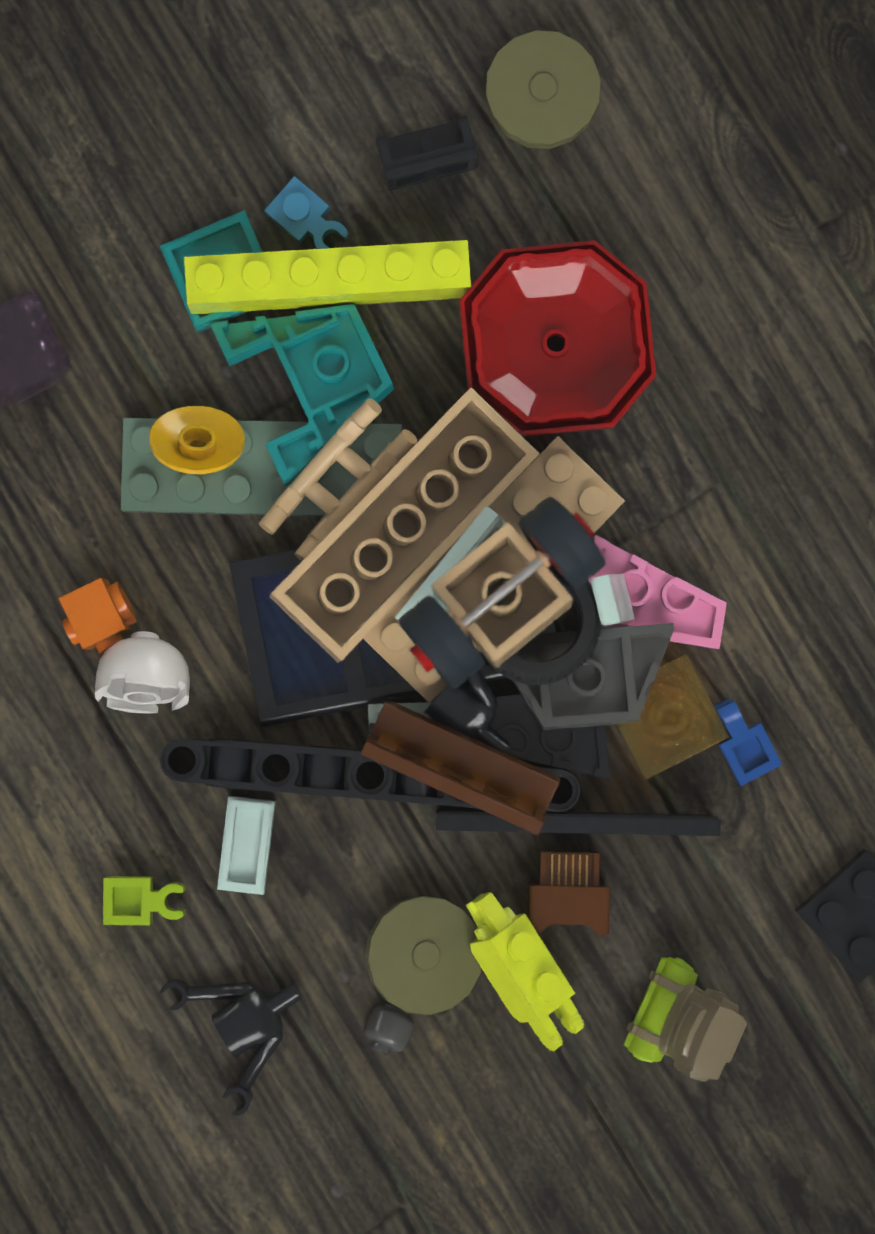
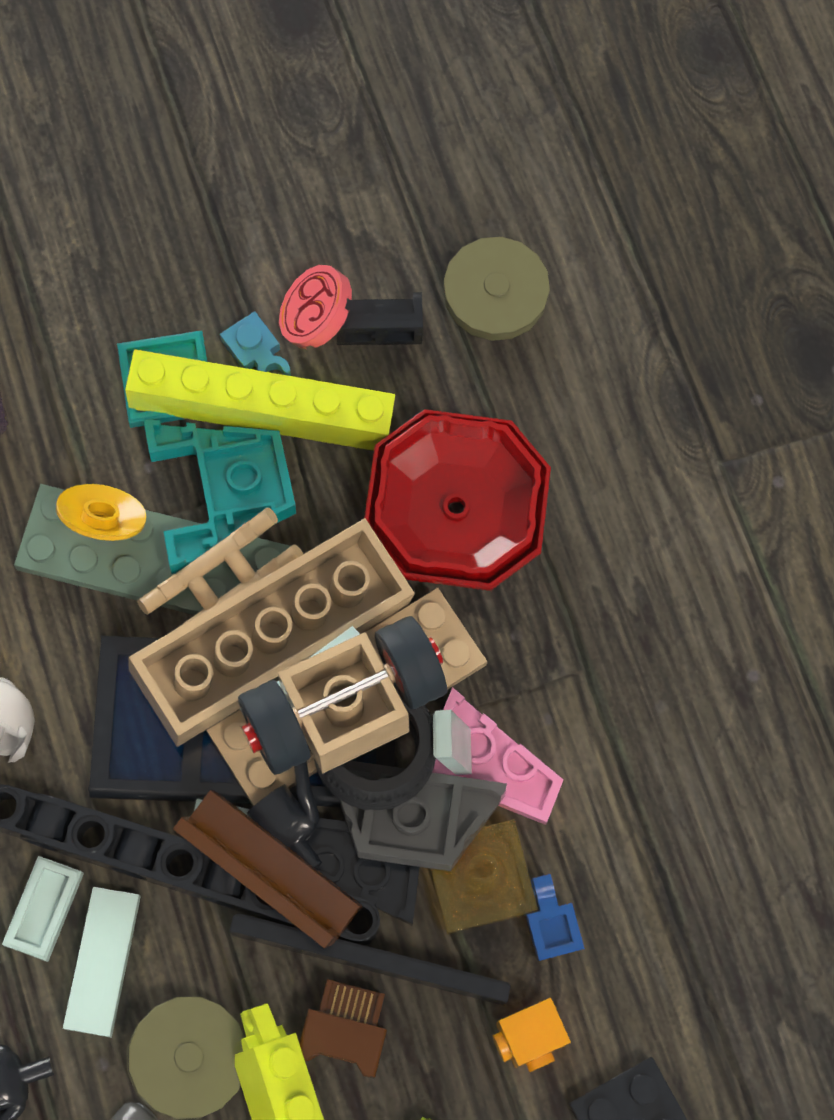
camera: 10 degrees right, 15 degrees down
none -> light aqua tile [63,887,141,1038]
none -> coral tile [279,265,352,349]
none -> light orange brick [492,998,571,1072]

